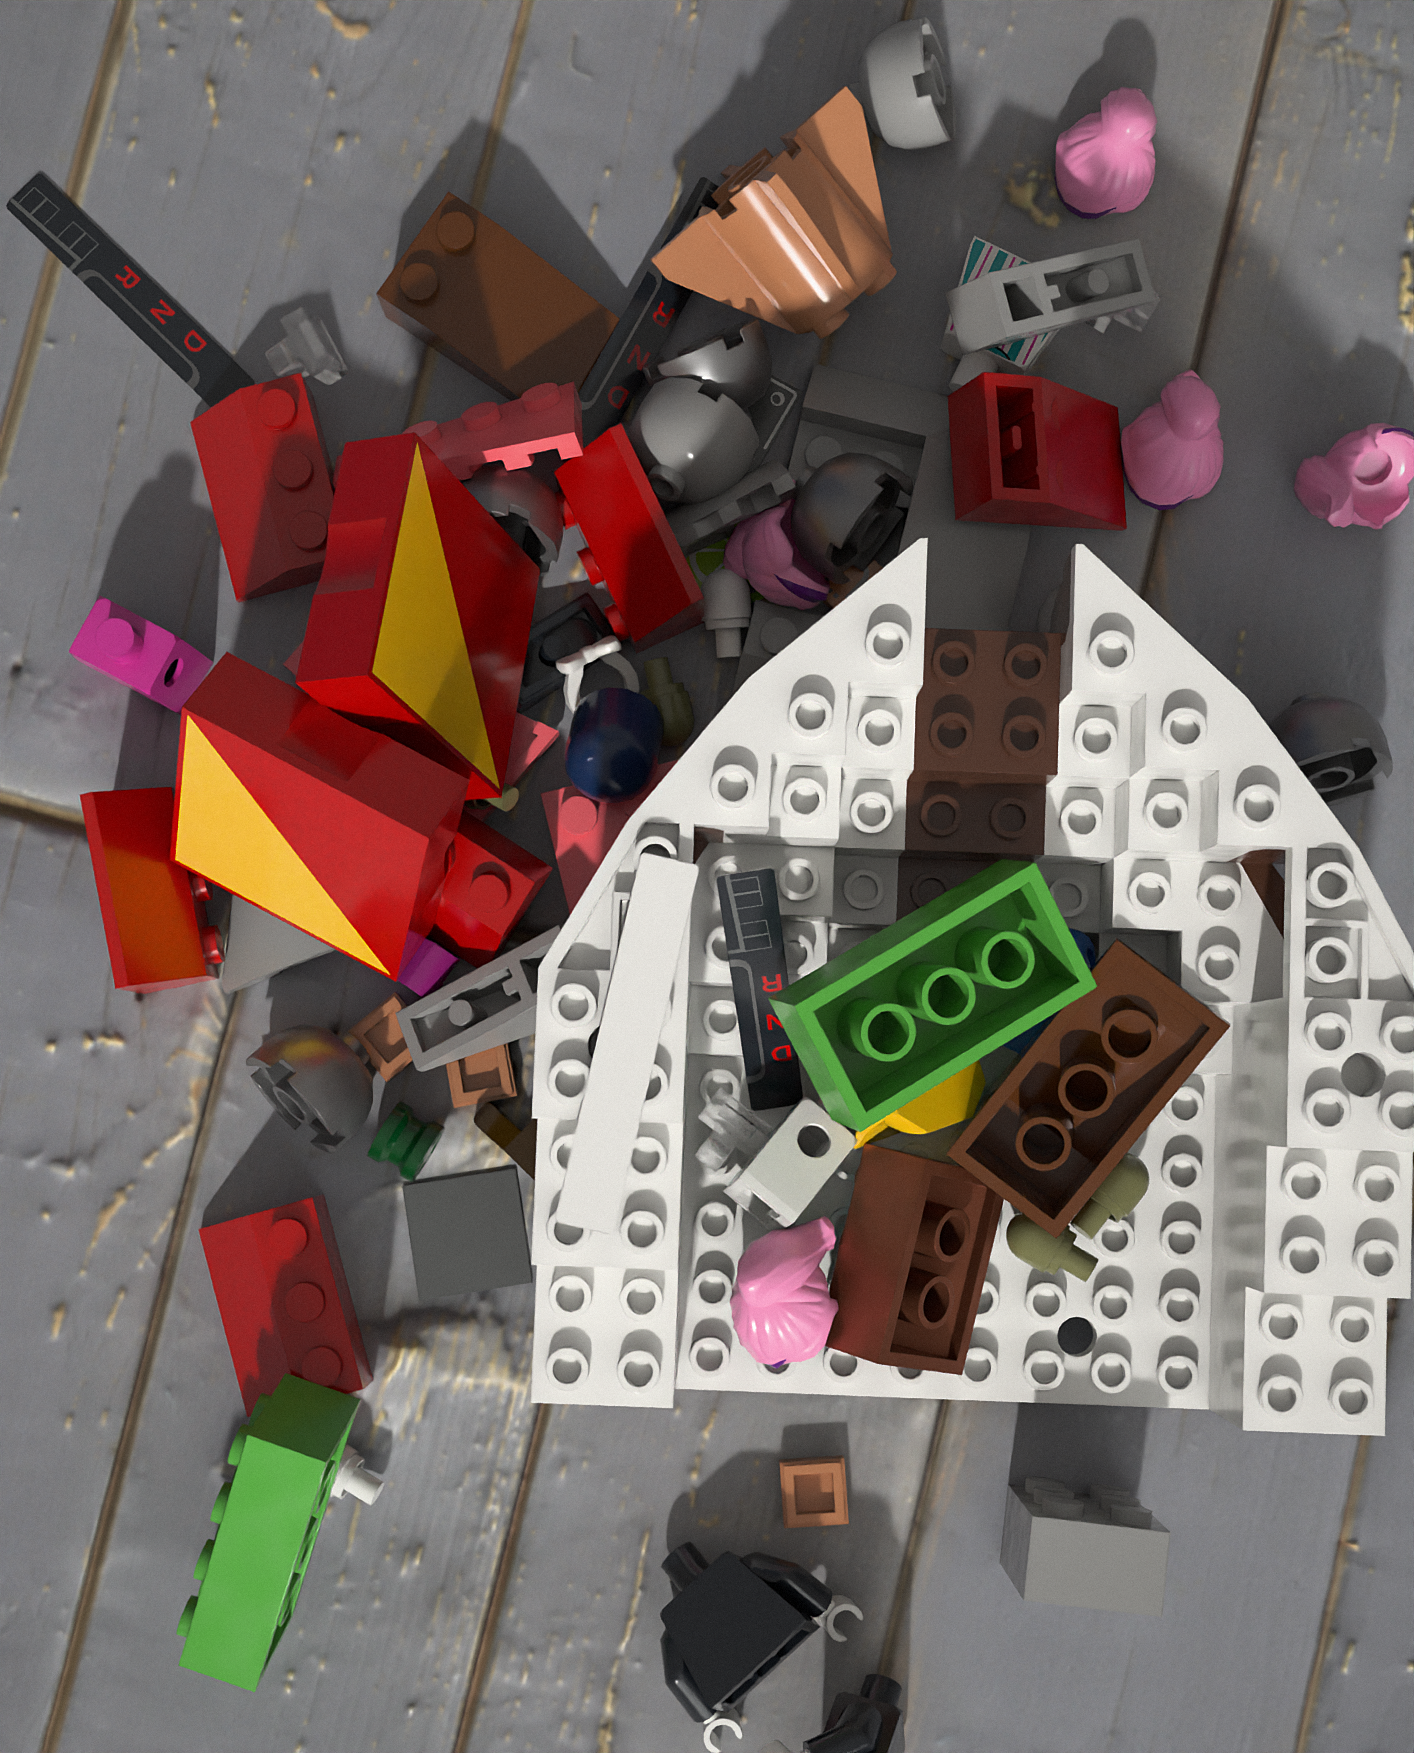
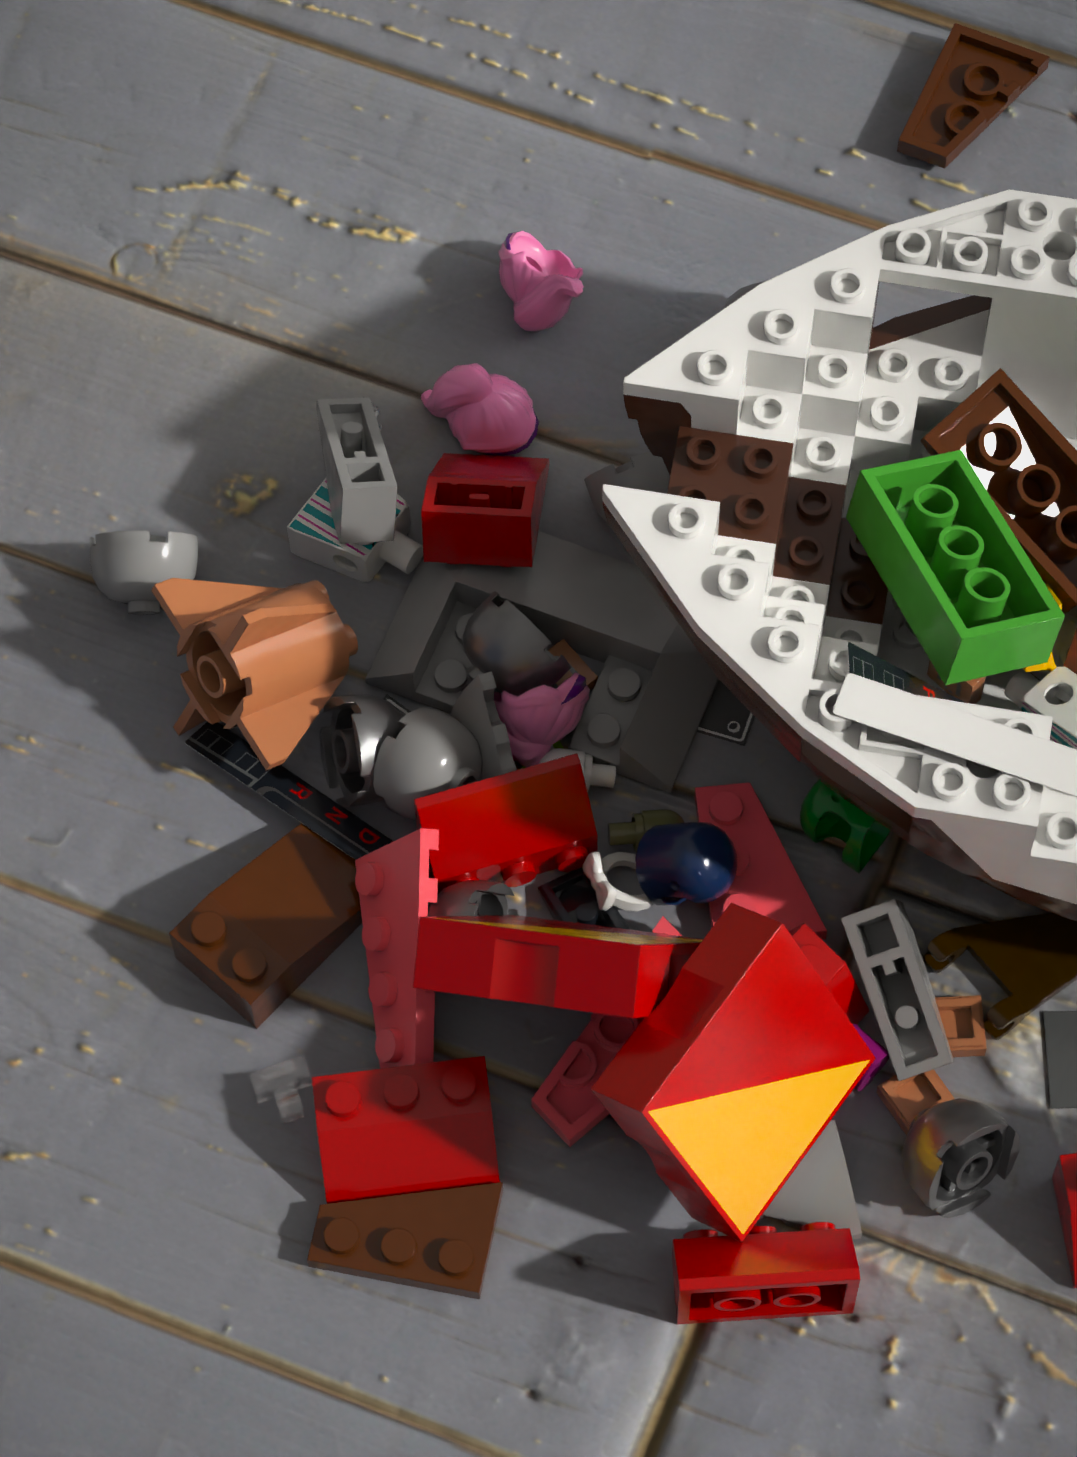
camera: 80 degrees left, 20 degrees down
black sticker [6,174,255,408] -> none
dark pink torso [69,596,213,716] -> none
dark green wheel [367,1101,445,1182] -> none
bright pink hair [1054,87,1157,219] -> none
none -> reddish brown wing [307,1182,503,1299]

